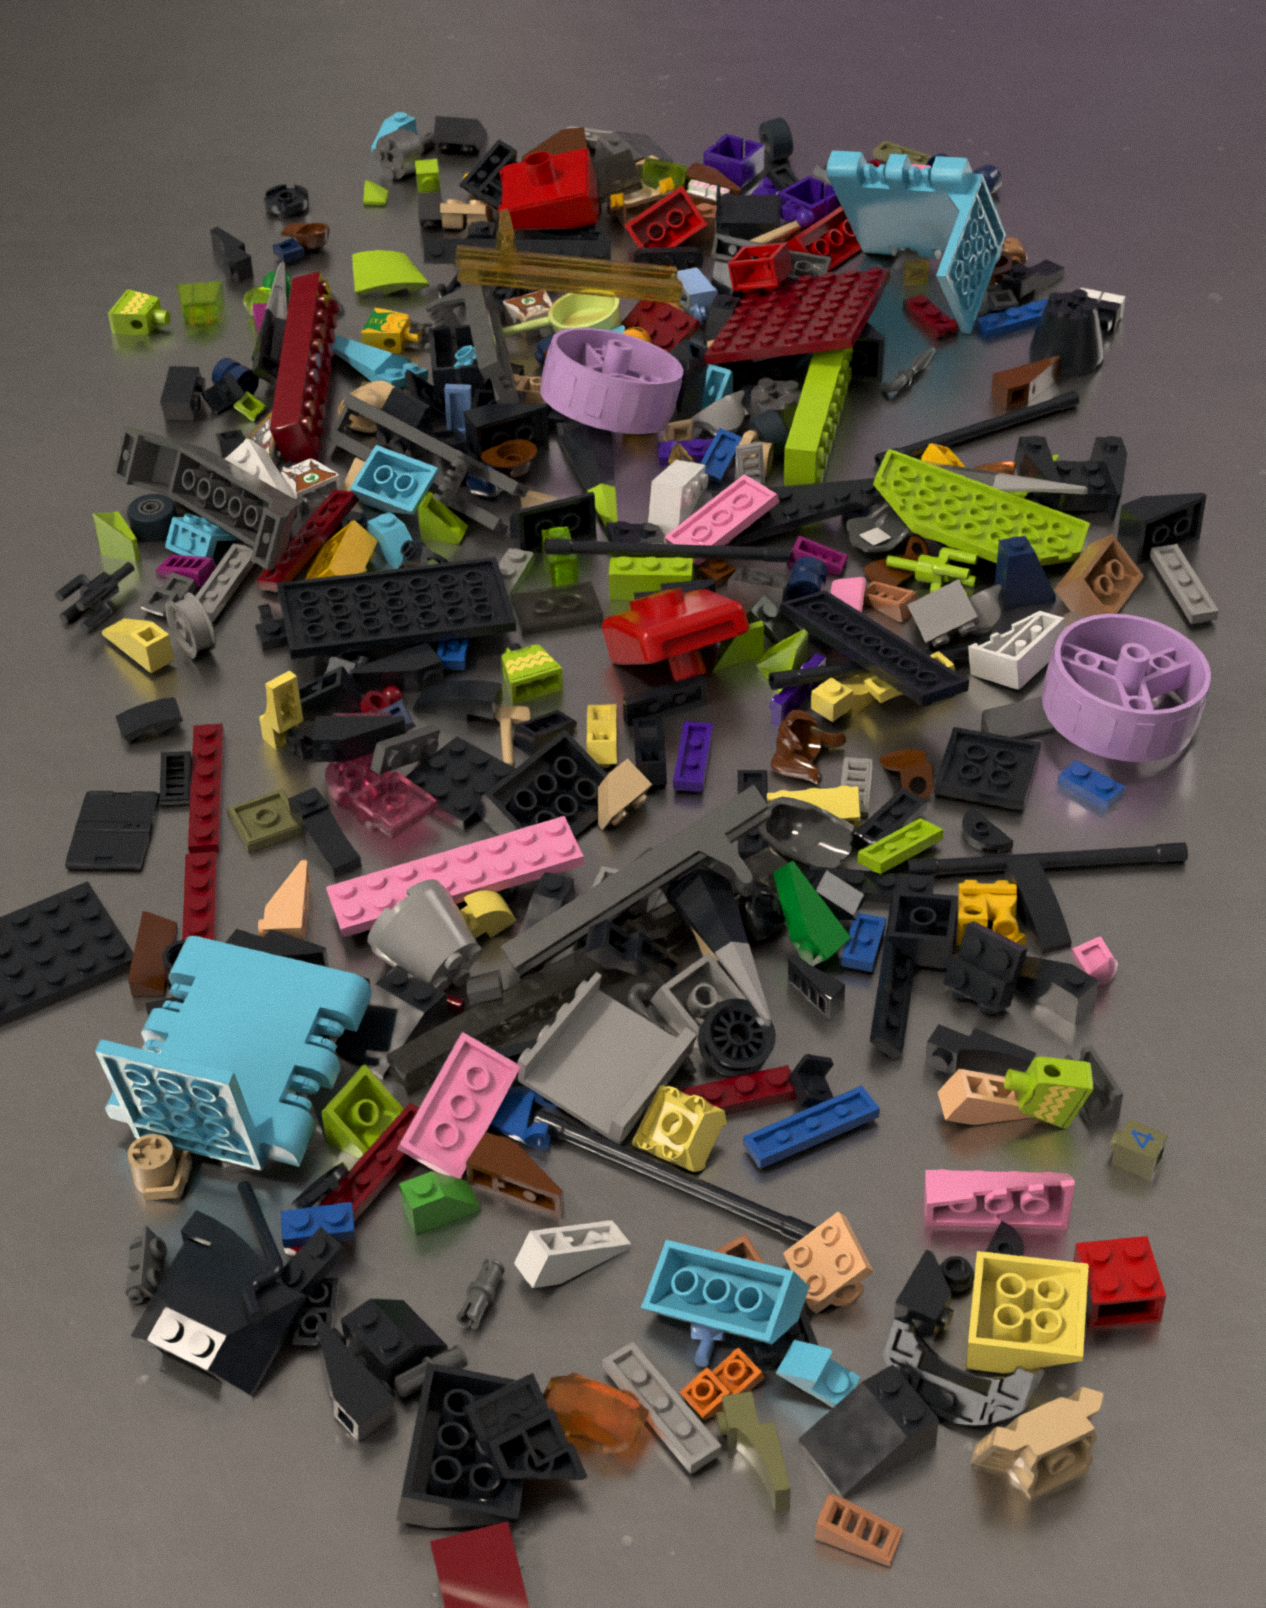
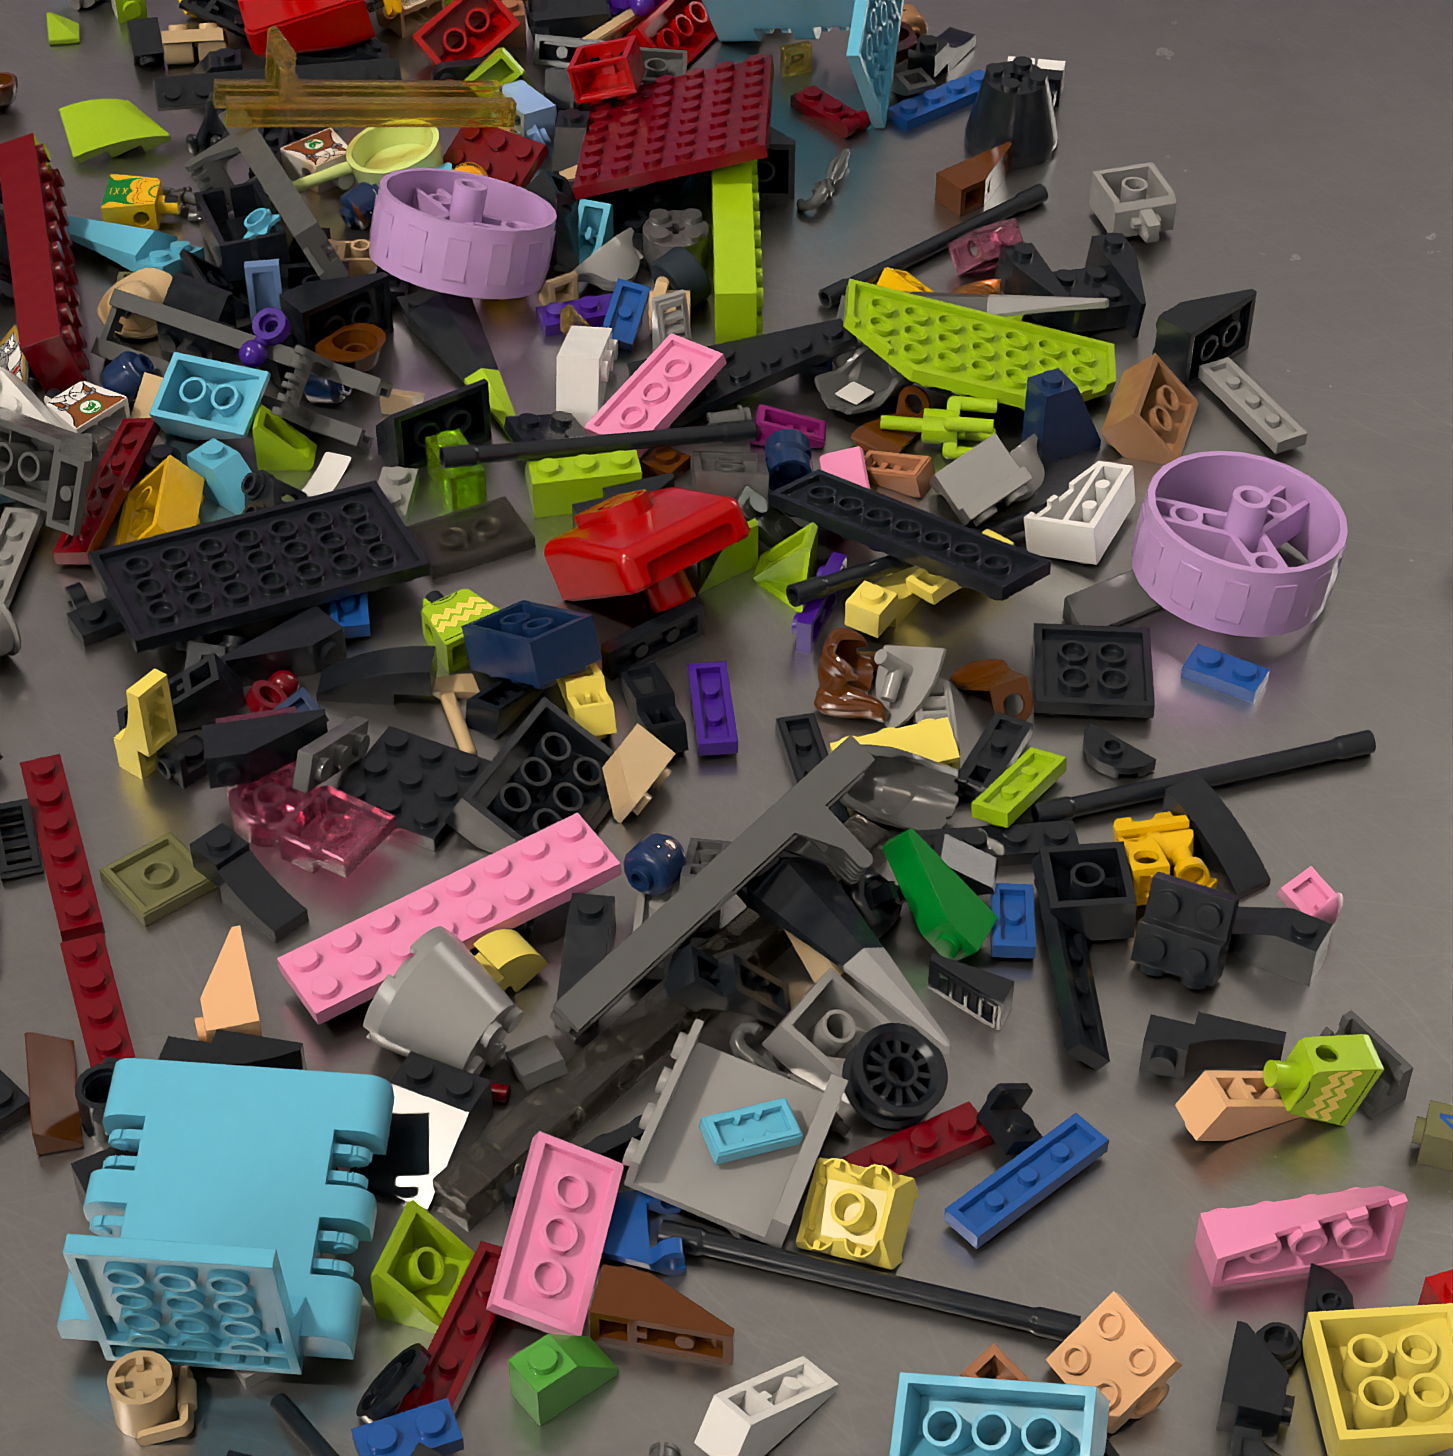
camera: 15 degrees left, 0 degrees up
none -> dark blue head [102,351,154,403]
none -> dark purple plate [239,307,290,368]
none -> white sticker [301,452,351,497]
none -> dark blue brick [461,600,602,689]
none -> lime slope [464,47,537,103]
none -> dark blue head [623,833,686,896]
none -> medium azure plate [699,1097,803,1165]
none -> dark grey pin [706,405,752,425]
none -> light grey shield [874,645,947,728]
none -> clear pink torso [948,218,1024,275]
none -> light grey hinge [1089,162,1176,243]

